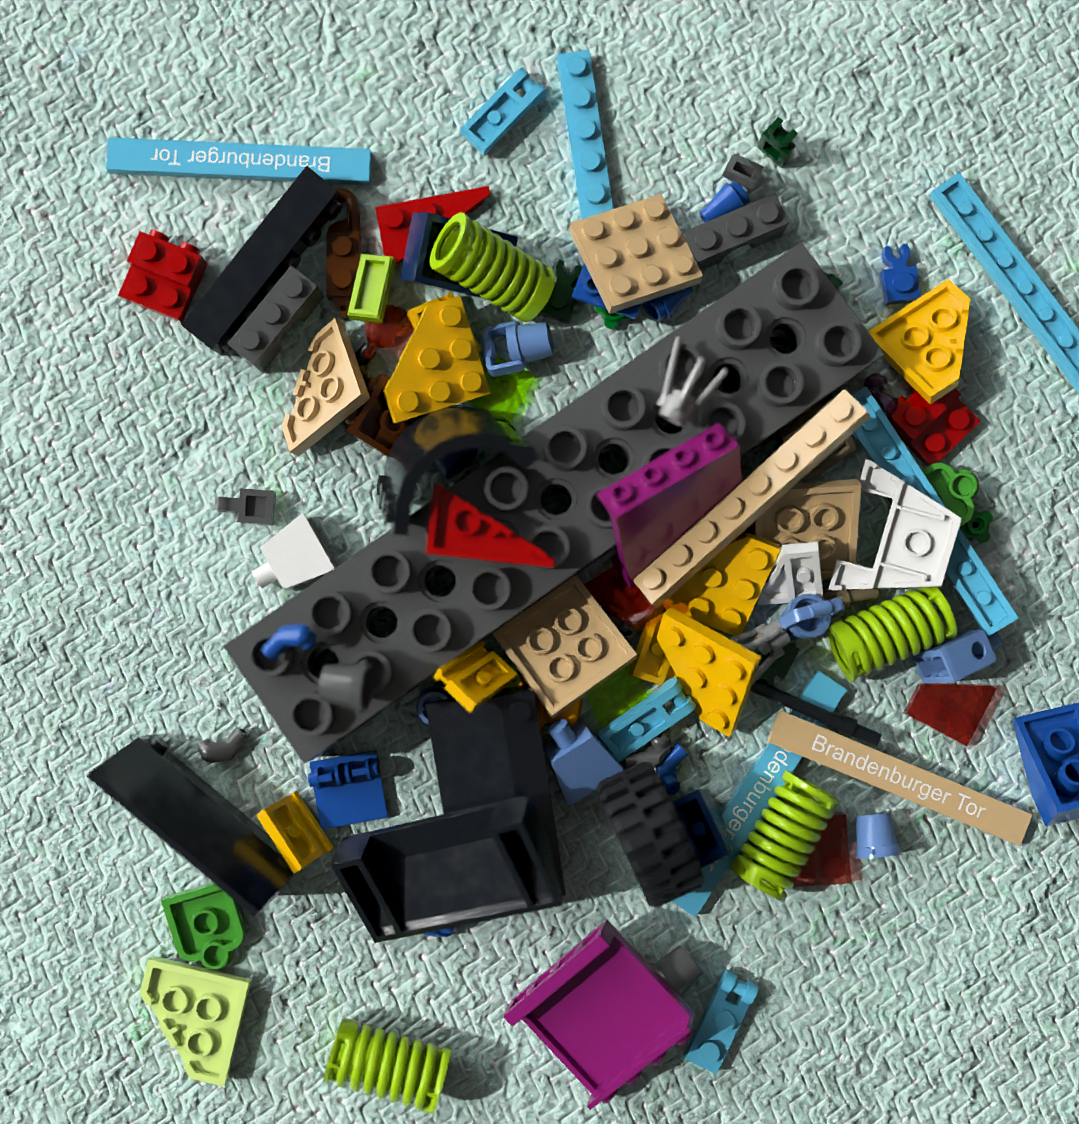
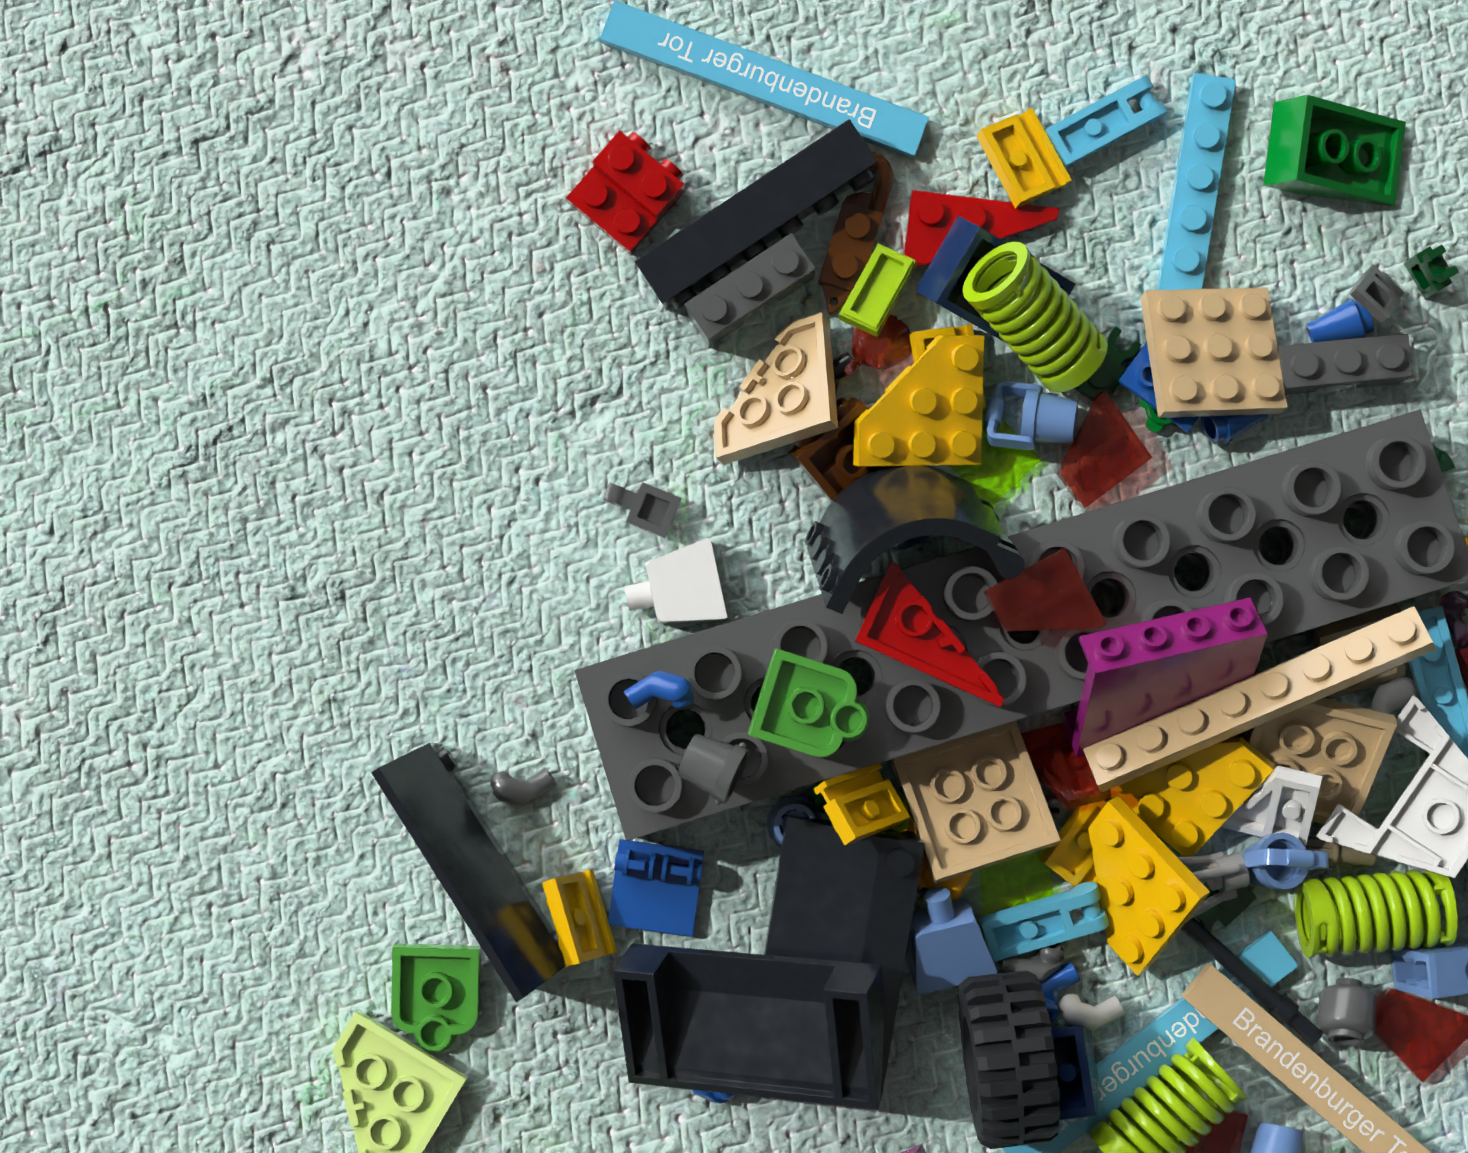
camera: 20 degrees right, 0 degrees up
light grey plant [657,336,728,427] -> none
none -> bright green plate [747,648,870,757]
none -> yellow plate [976,108,1072,209]
none -> clear red wing [983,548,1107,632]
none -> clear red wing [1056,391,1153,509]
none -> white arm [1059,994,1125,1031]
none -> green slope [1263,95,1406,206]
none -> dark grey head [1318,978,1377,1047]
none -> white arm [1369,677,1418,714]

